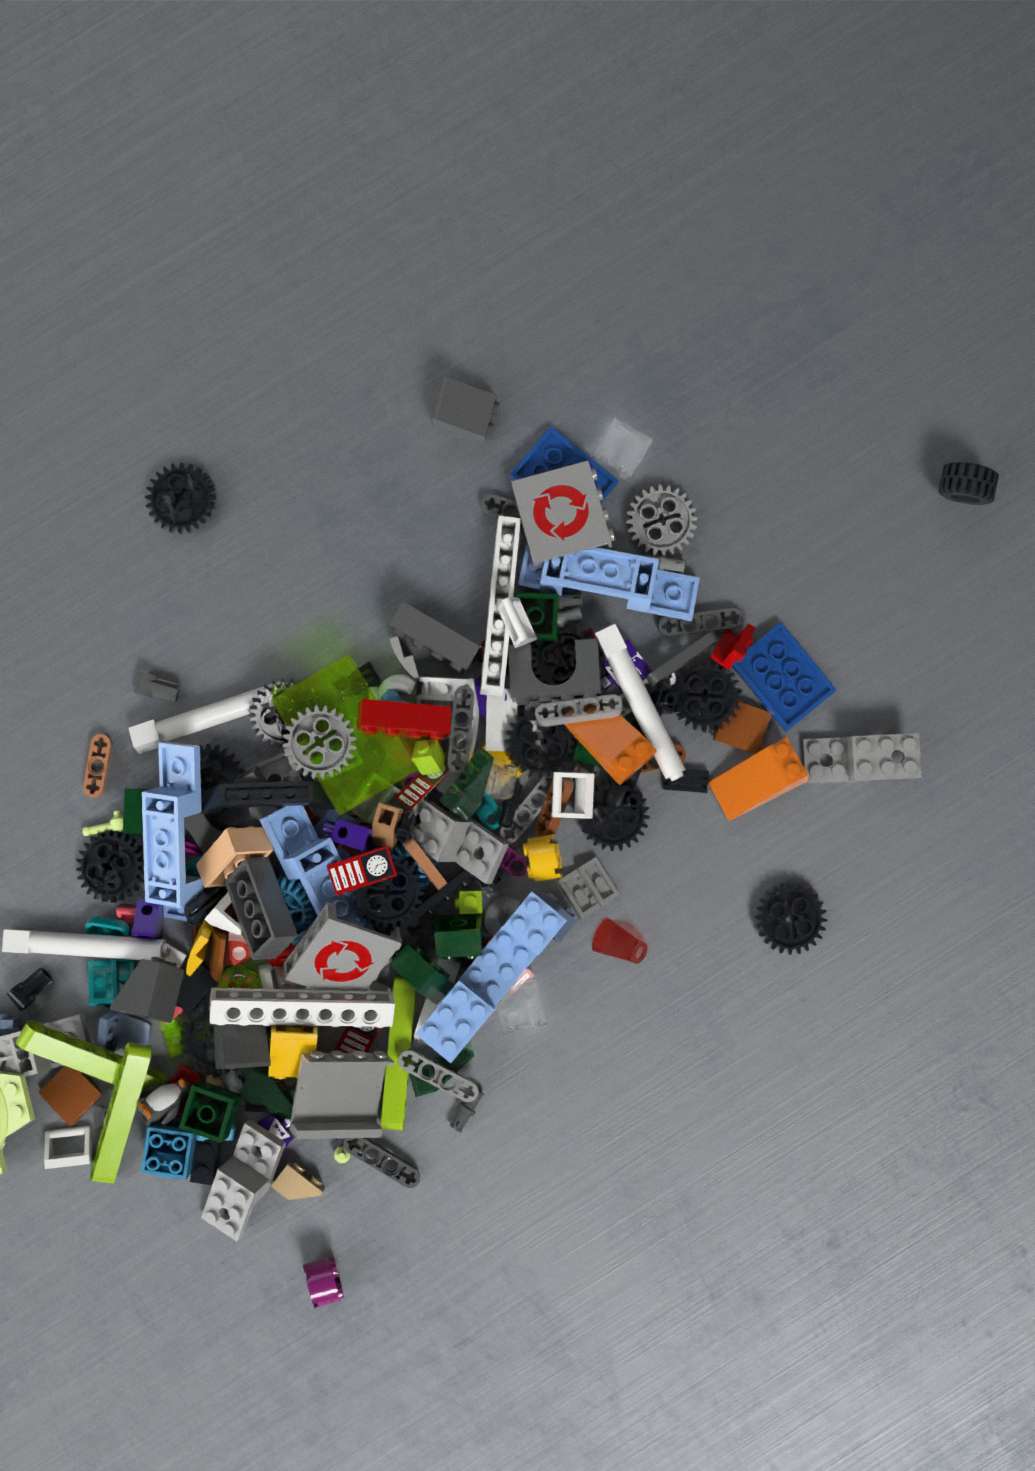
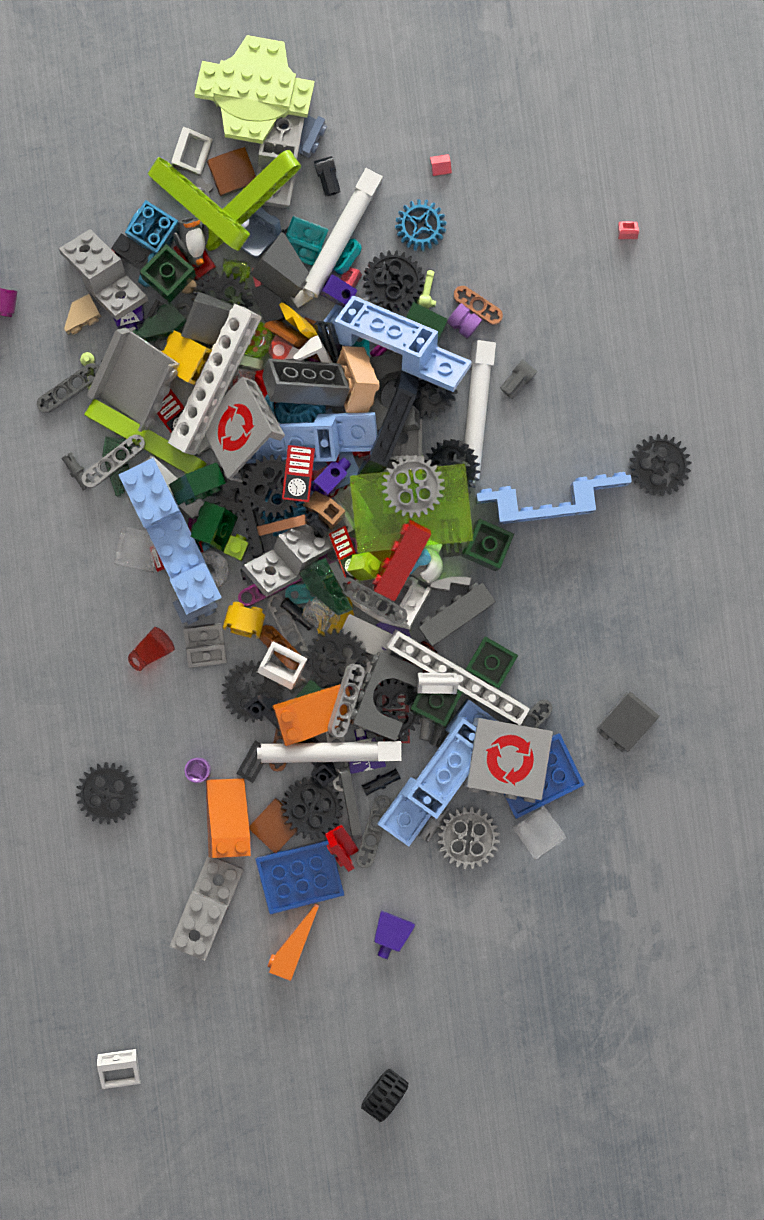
camera: 115 degrees right, 0 degrees up
none -> medium lavender wheel [184,758,211,783]
none -> orange slope [267,904,319,981]
none -> black pin [361,768,401,796]
none -> dark purple torso [374,910,415,959]
none -> dark azure gear [395,199,447,251]
none -> medium lavender wheel [448,303,482,339]
none -> dark green brick [461,518,514,571]
none -> dark green brick [465,636,518,689]
none -> light blue bracket [476,472,632,525]

